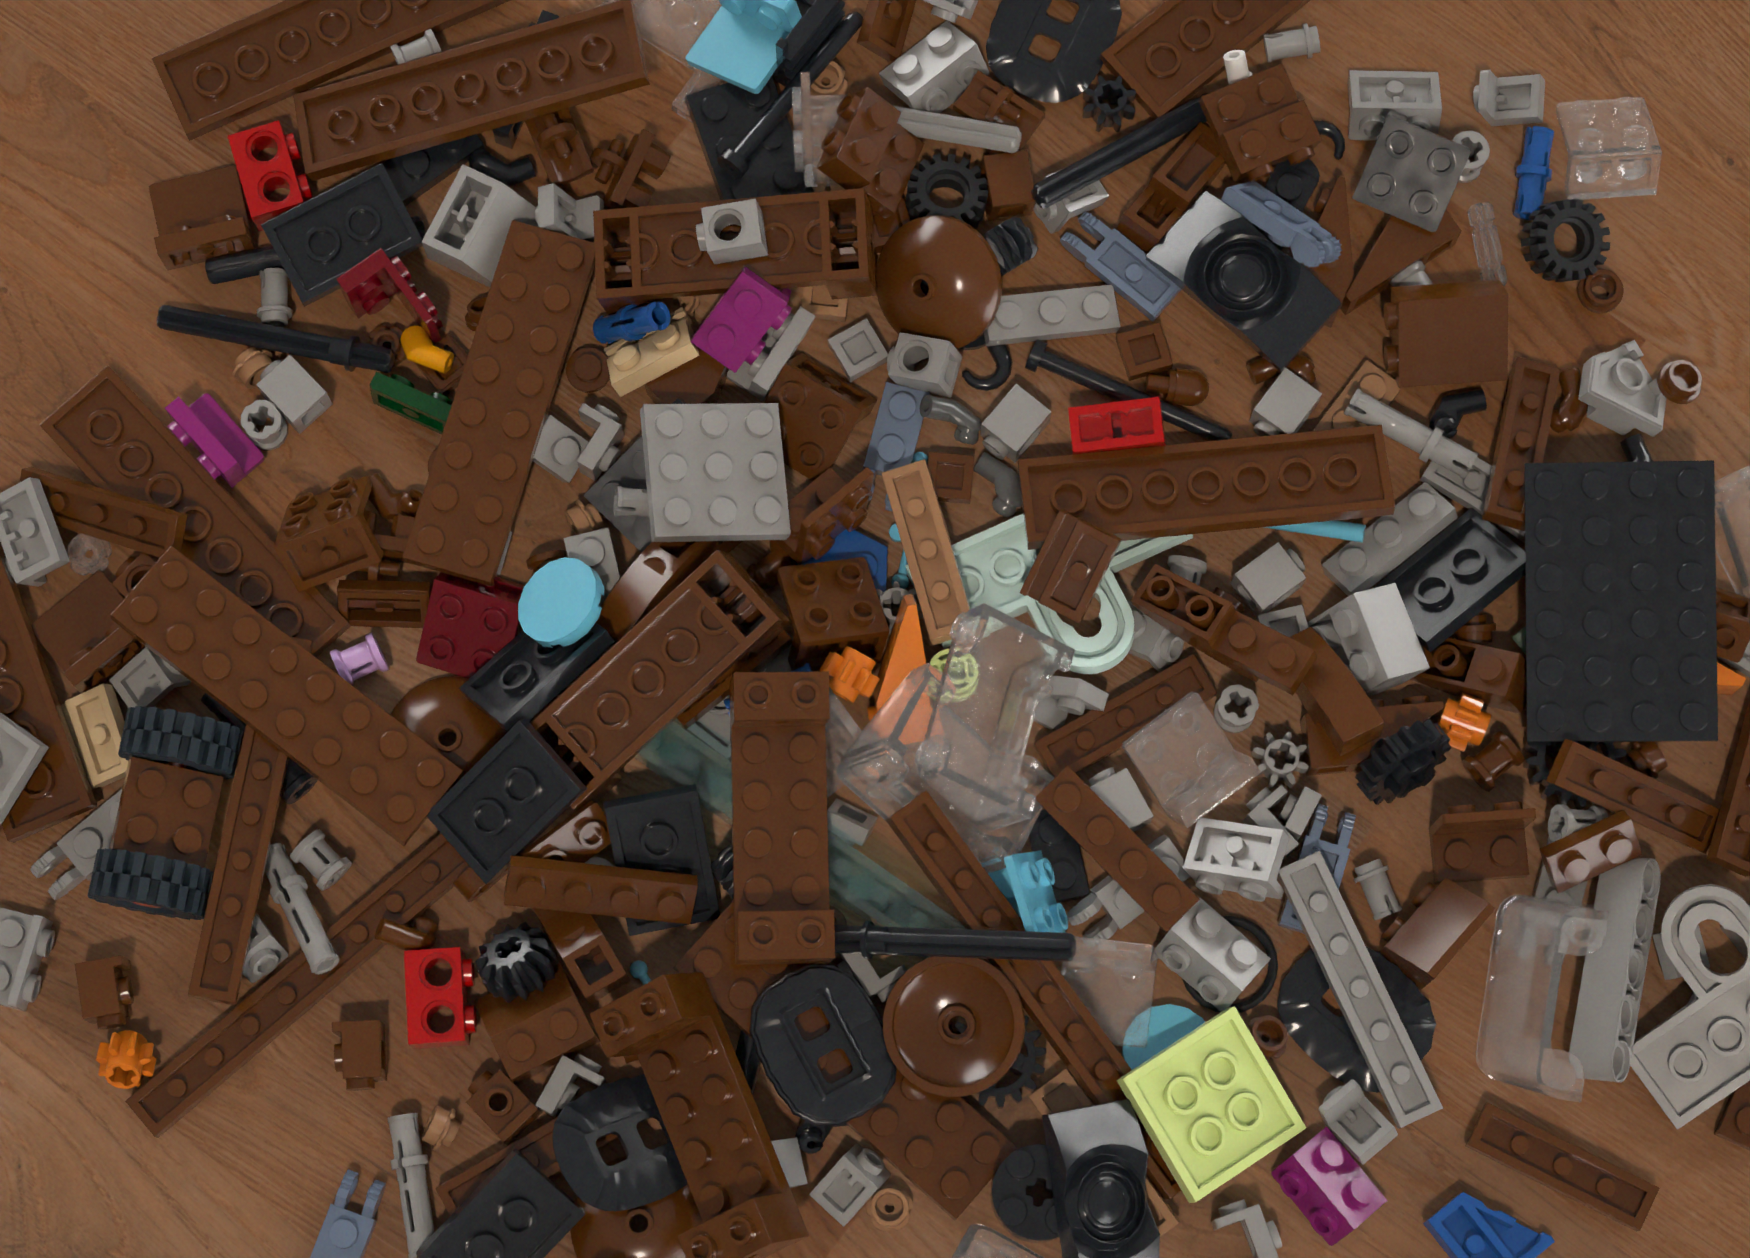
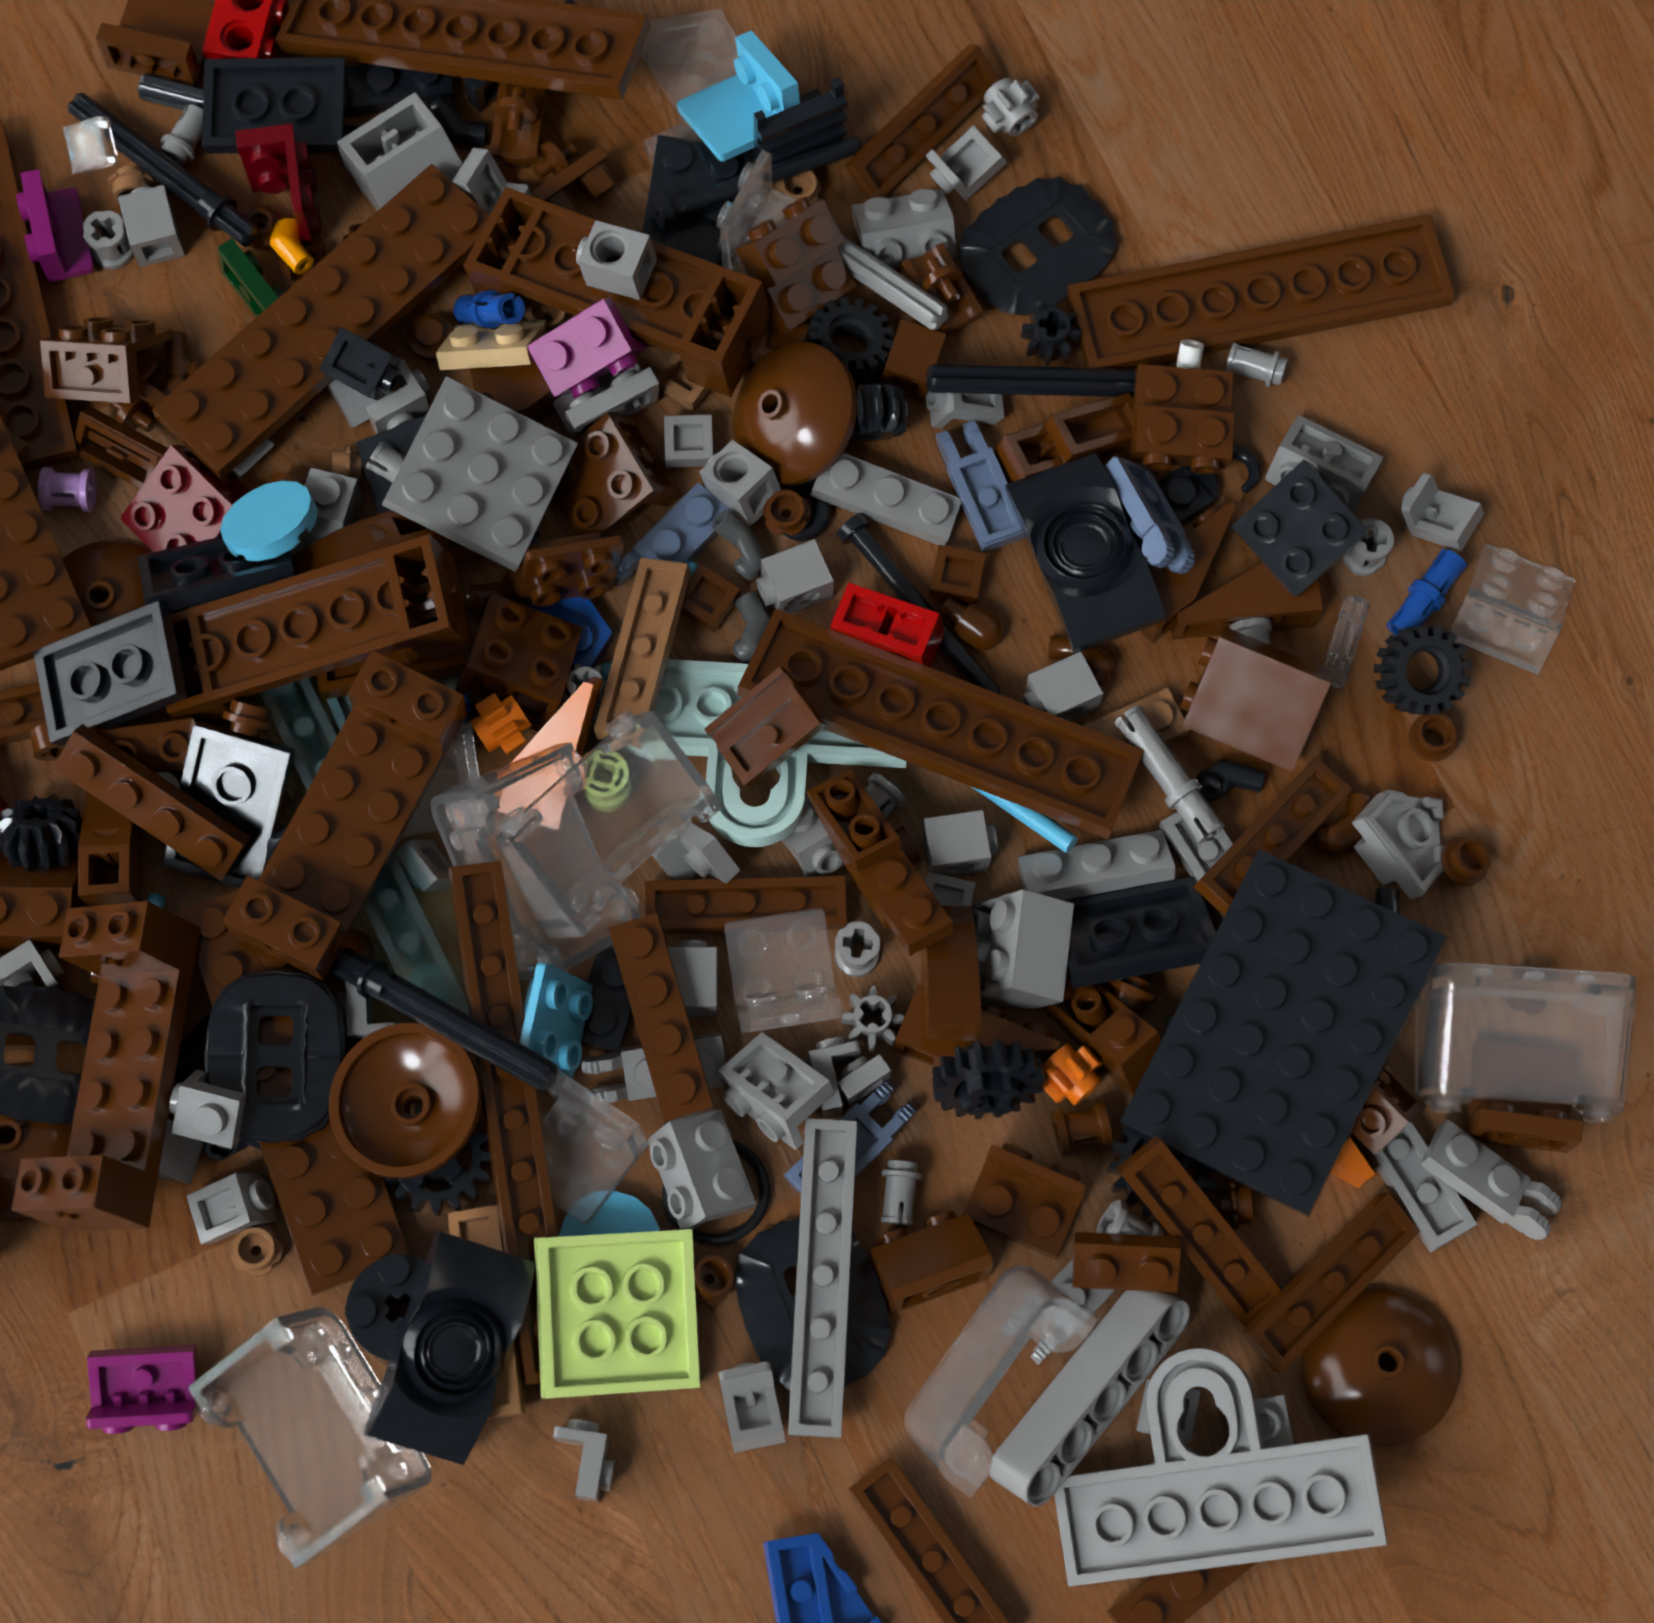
camera: 25 degrees right, 5 degrees down
magenta bracket [1271,1127,1388,1246] -> none
none -> clear tile [63,116,119,174]
none -> light grey bracket [169,1069,247,1149]
none -> reddish brown plate [222,699,273,737]
none -> black bracket [319,327,401,400]
none -> reddish brown plate [763,490,811,536]

